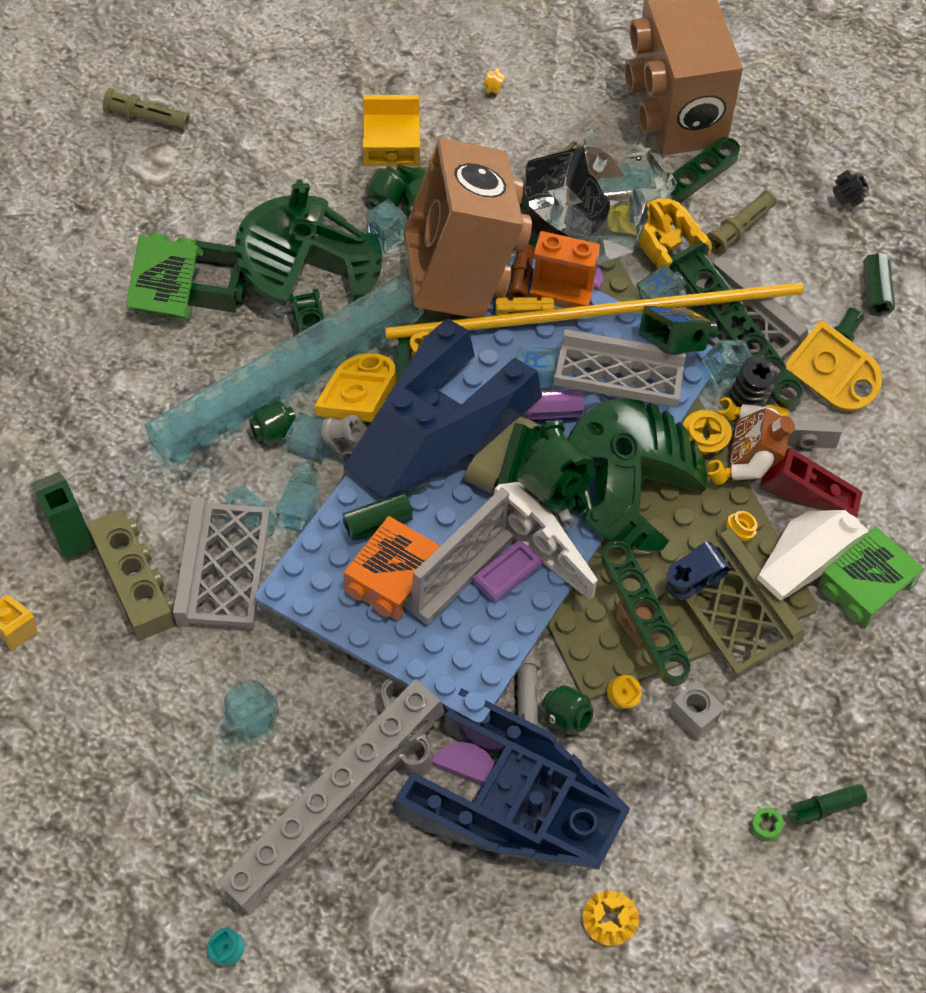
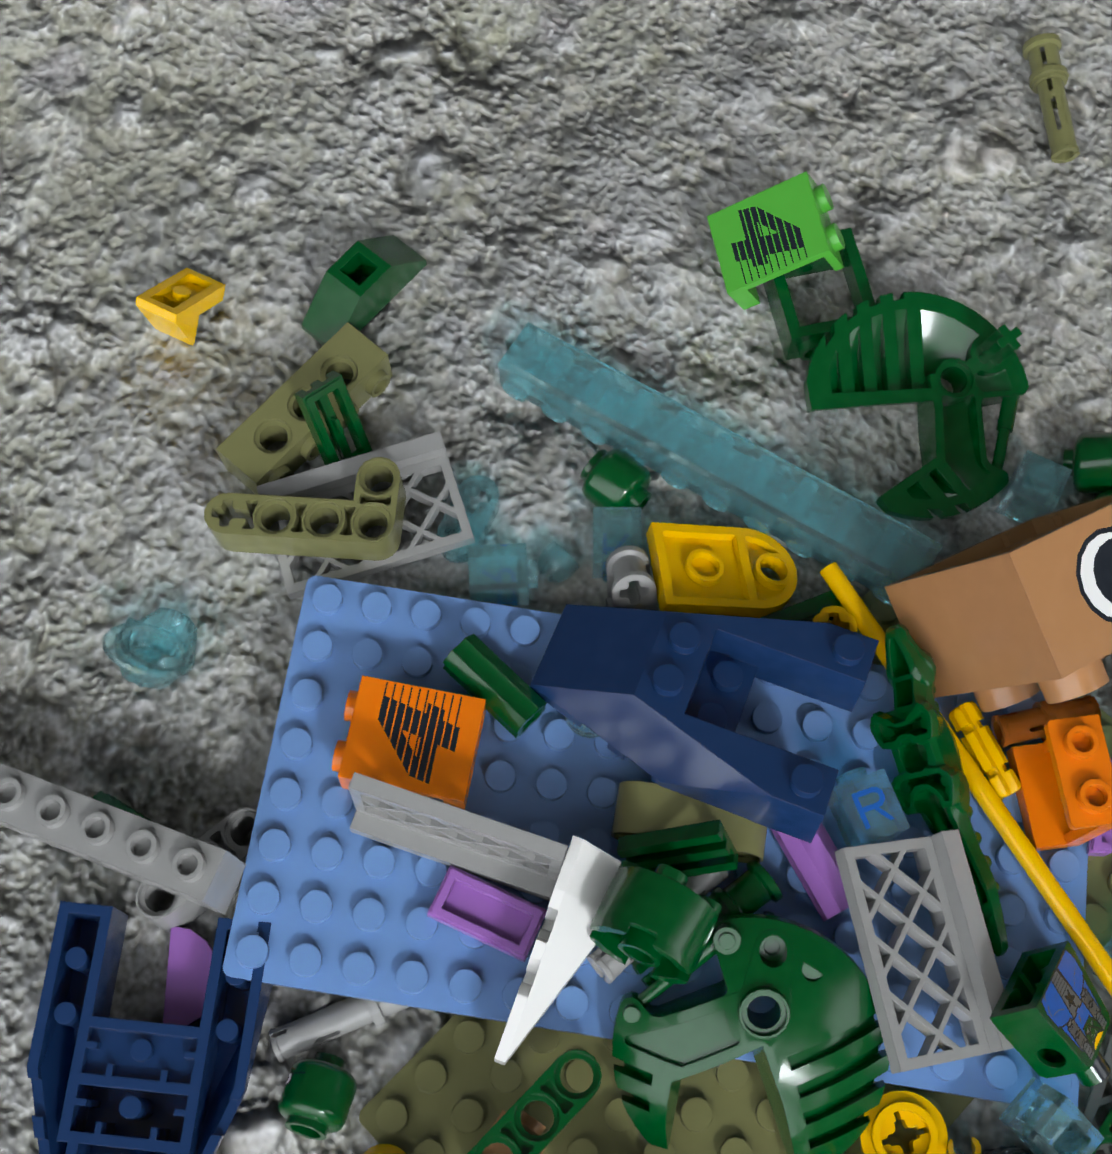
camera: 70 degrees right, 10 degrees up
dark green piece [288,289,326,347] -> none
none -> olive beam [204,457,406,561]
none -> dark green tile [294,371,373,465]
none -> dark green animal [870,623,1008,957]

